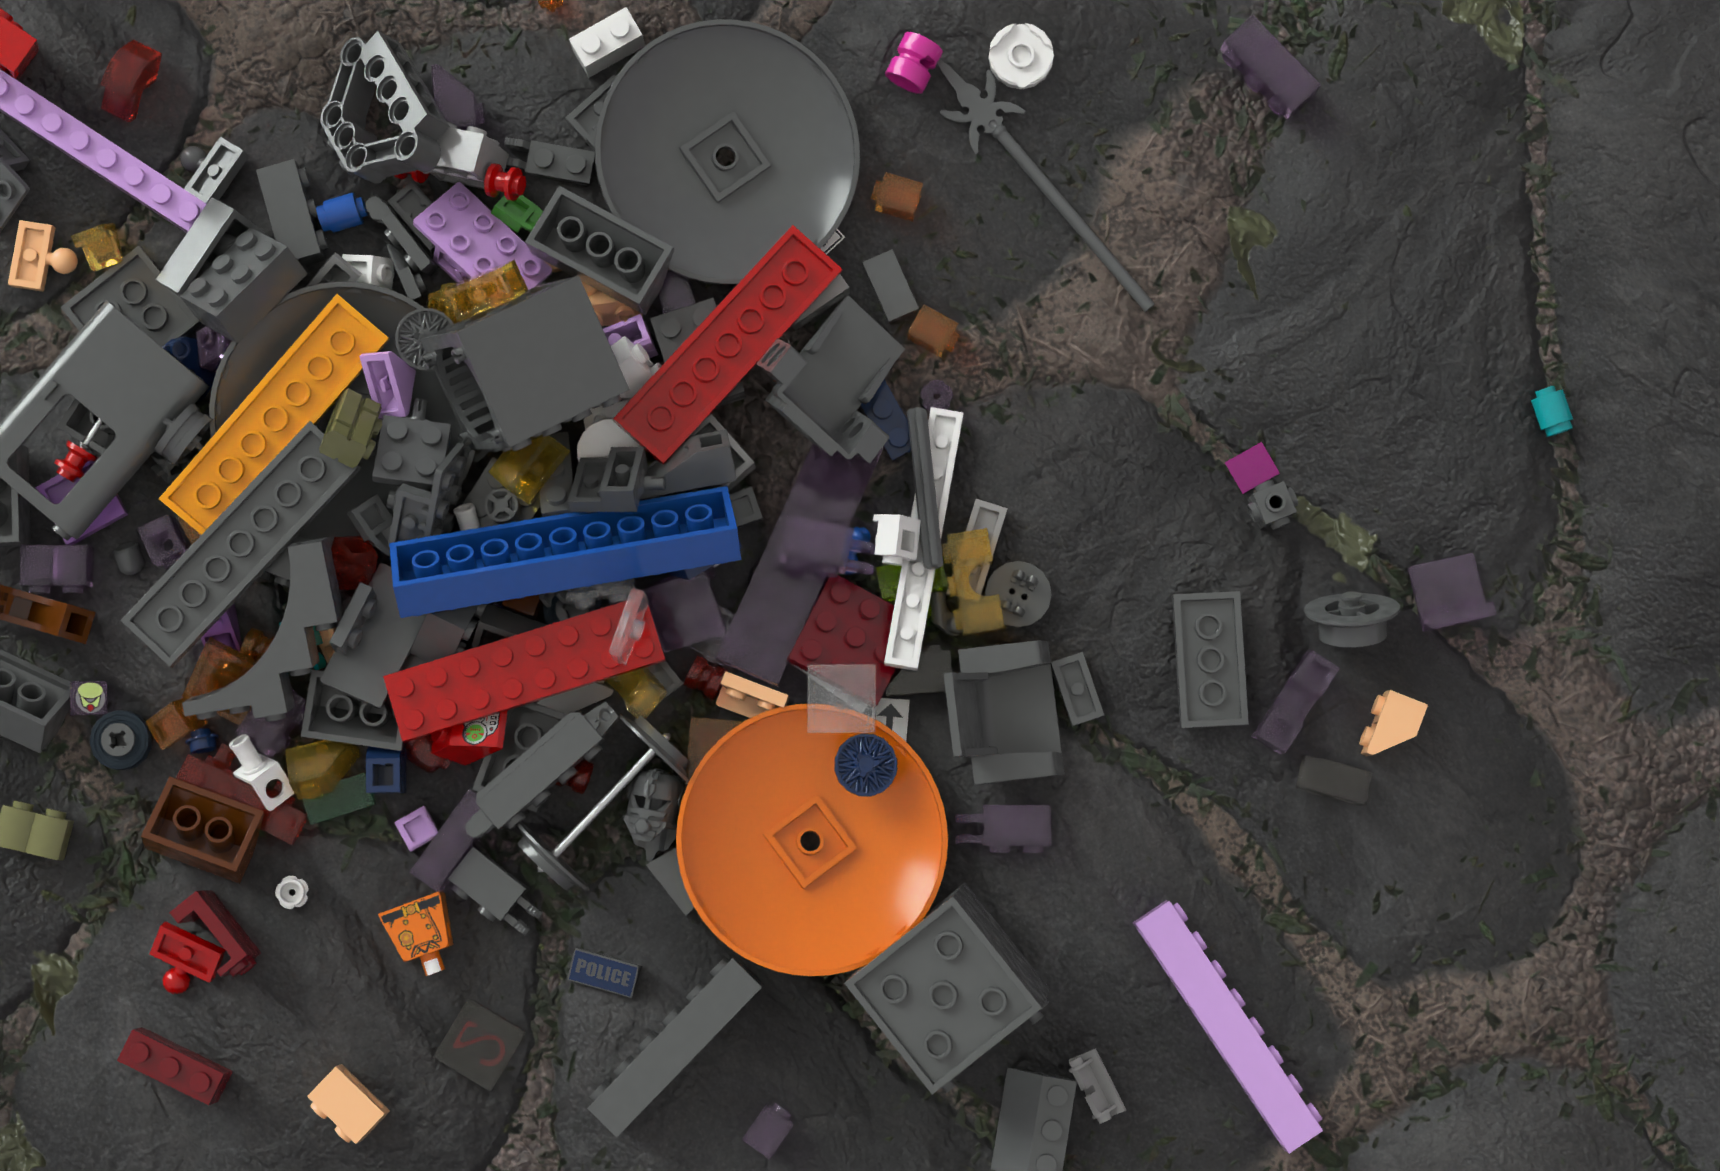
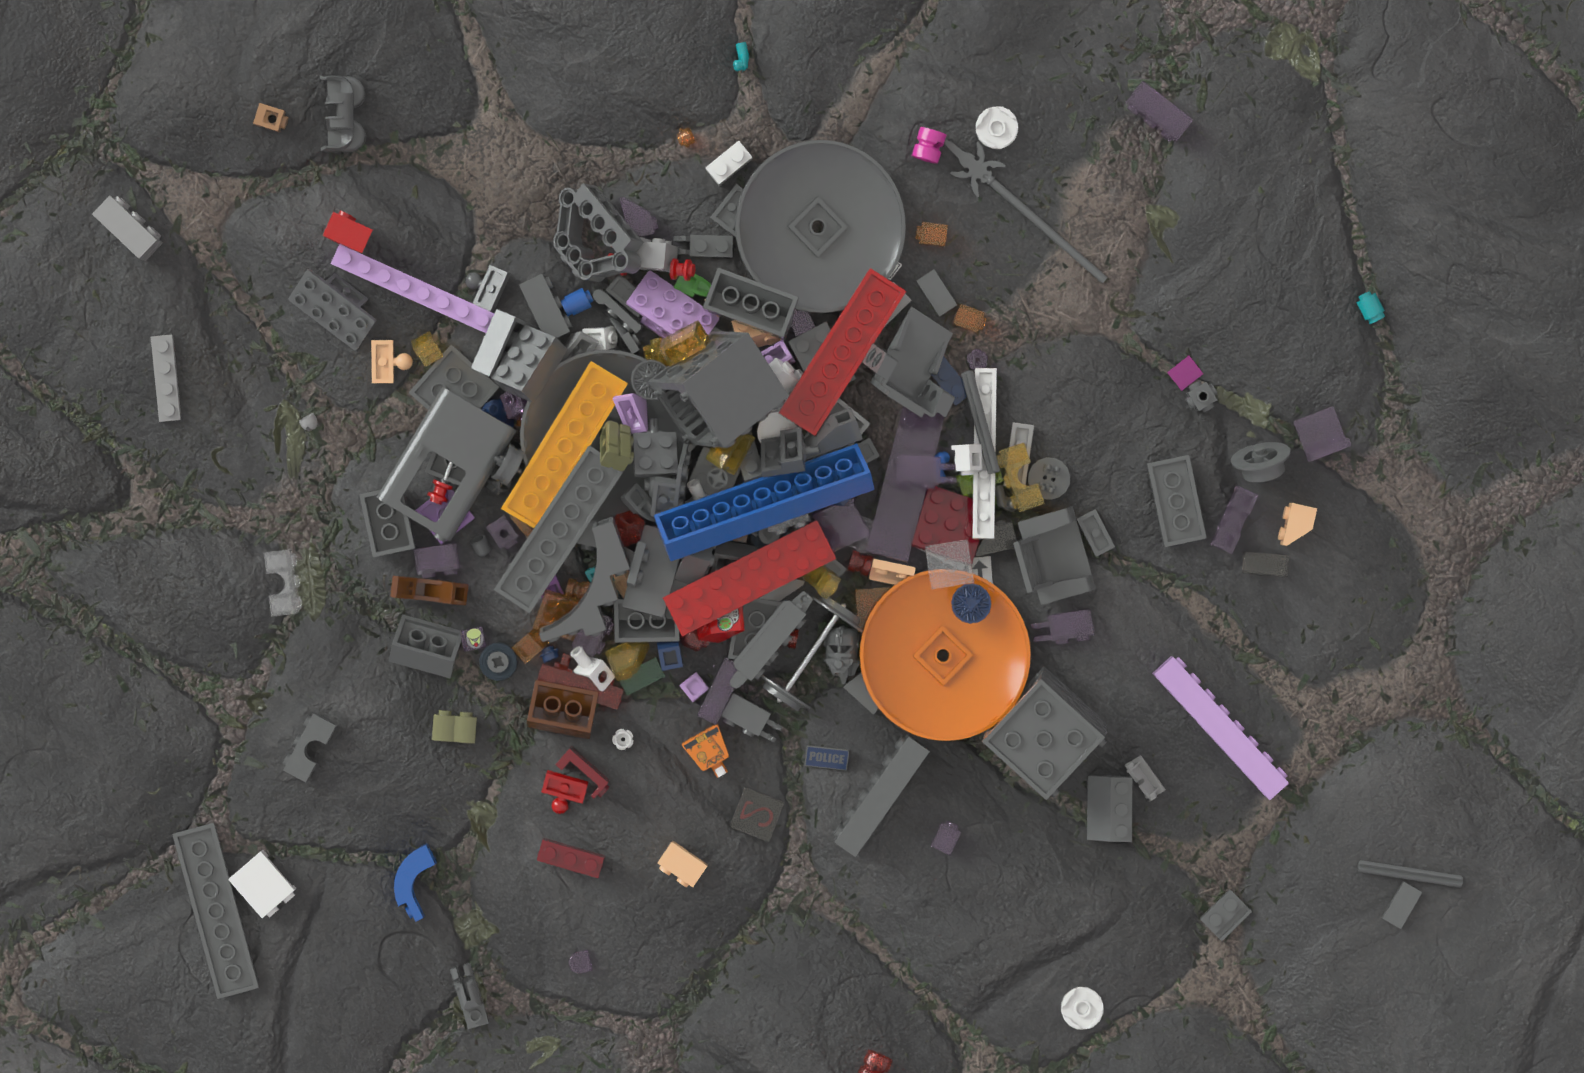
camera: 10 degrees left, 5 degrees up
clear red brick [101,39,162,123] -> none
clear plate [609,588,649,665] -> none

